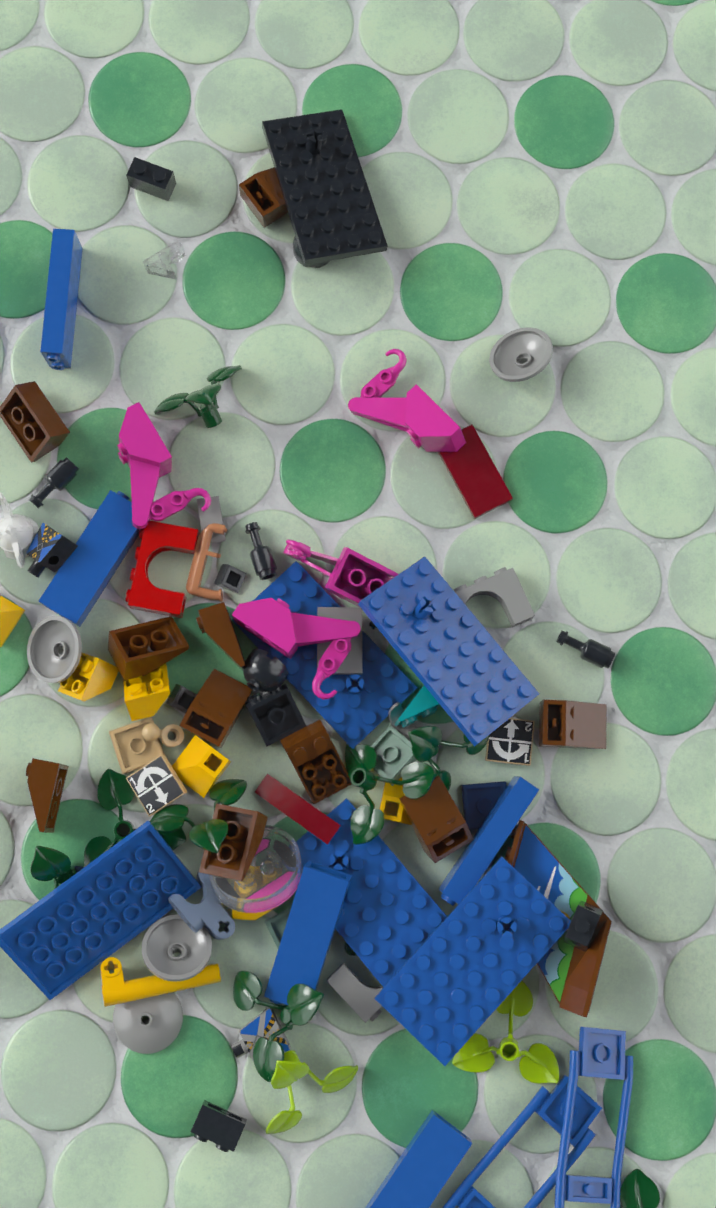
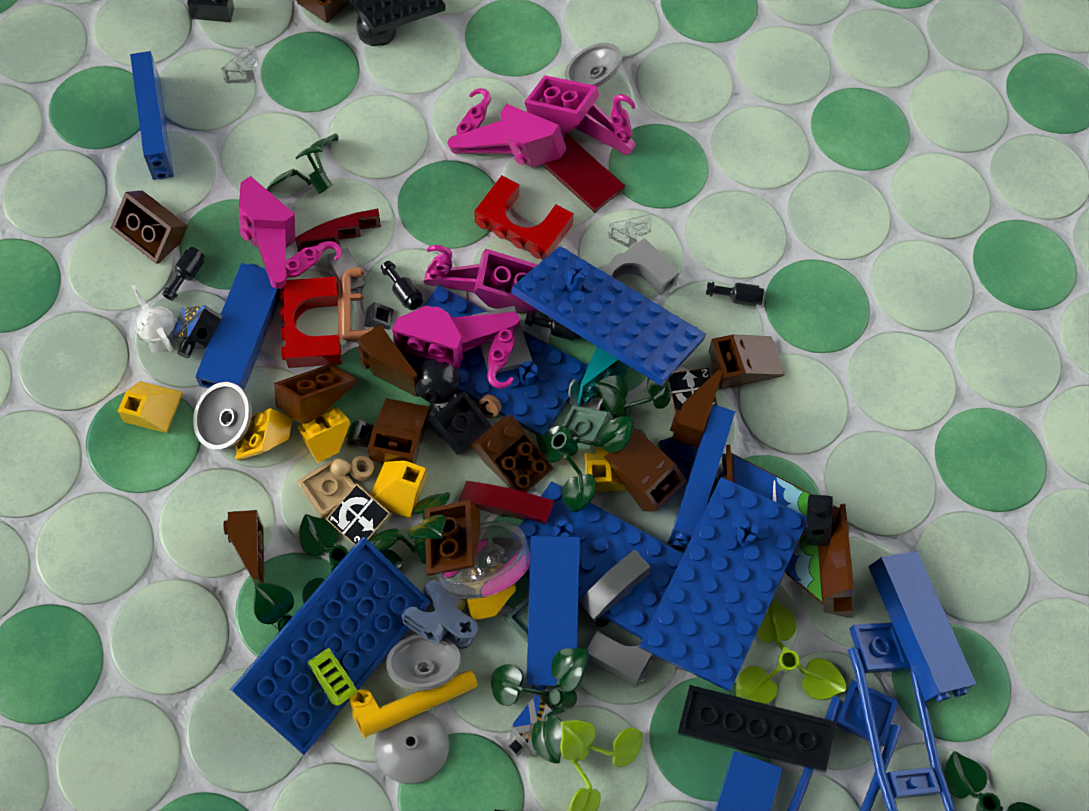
camera: 15 degrees left, 15 degrees down
none -> dark red slope [295,209,381,252]
none -> lime slope [307,648,358,706]
none -> red arch [474,175,574,260]
none -> medium nougat tile [478,395,501,418]
none -> dark pink slope [524,75,635,155]
none -> dark grey slope [579,549,651,621]
none -> clear slope [608,214,653,248]
none -> reddish brown slope [670,370,723,448]
none -> black plate [678,685,836,773]
none -> blue brick [868,551,976,702]

